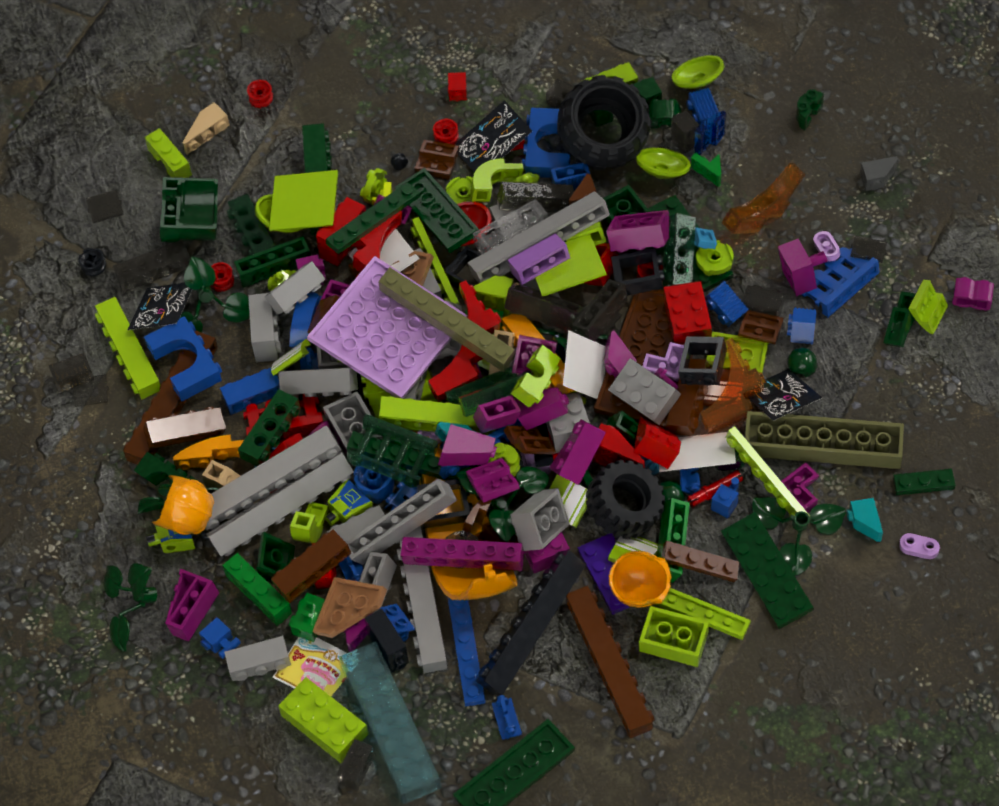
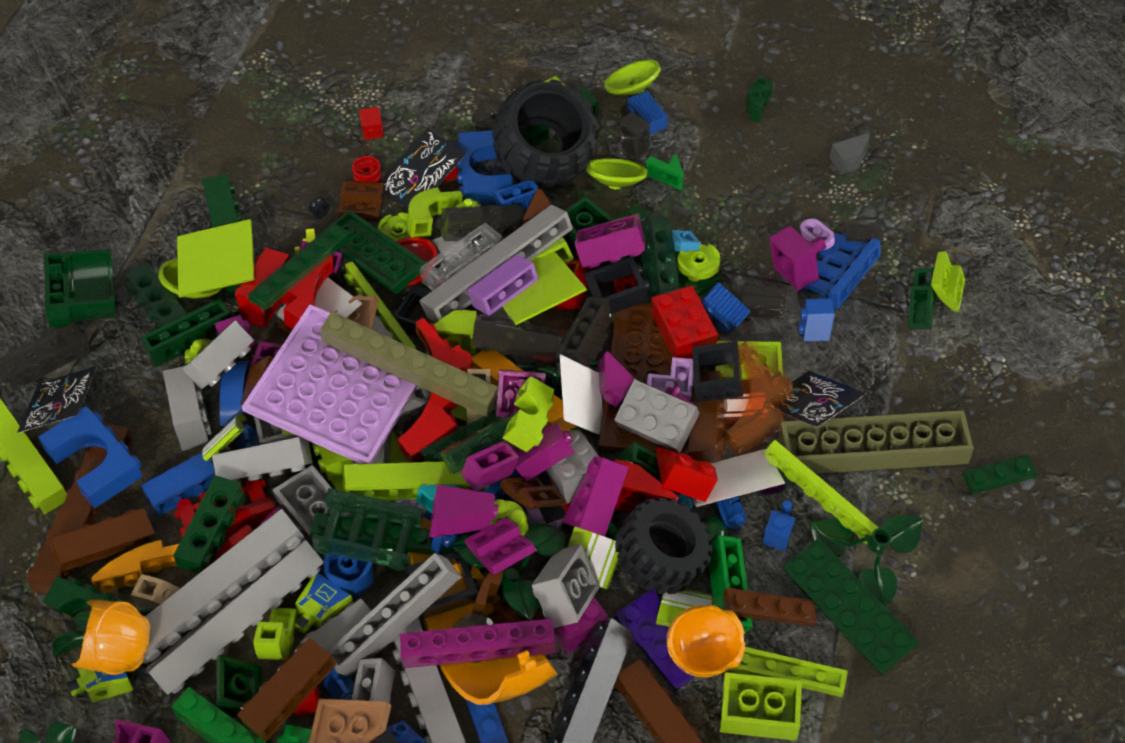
camera: 15 degrees left, 5 degrees down
lime arch [145,128,192,178] -> none
dark green plant [179,256,250,333] -> none
tan slope [183,102,230,154] -> none
red wheel [211,262,235,292] -> none
red wheel [247,80,273,108] -> none
lime plate [360,168,387,205] -> none
blue hinge [384,475,419,511] -> none
dark green cylinder [648,99,682,128] -> none
red pin [687,470,743,508] -> none
clear blue slope [694,111,726,156] -> none
clear orange arch [721,163,806,234] -> none
reddish brown slope [738,310,784,344] -> none
magenta brick [781,462,819,513] -> none
dark green hair [787,348,818,377] -> none
teal slope [847,498,883,542] -> none
lavender plate [899,533,940,559] -> none
magenta brick [952,277,994,310] -> none

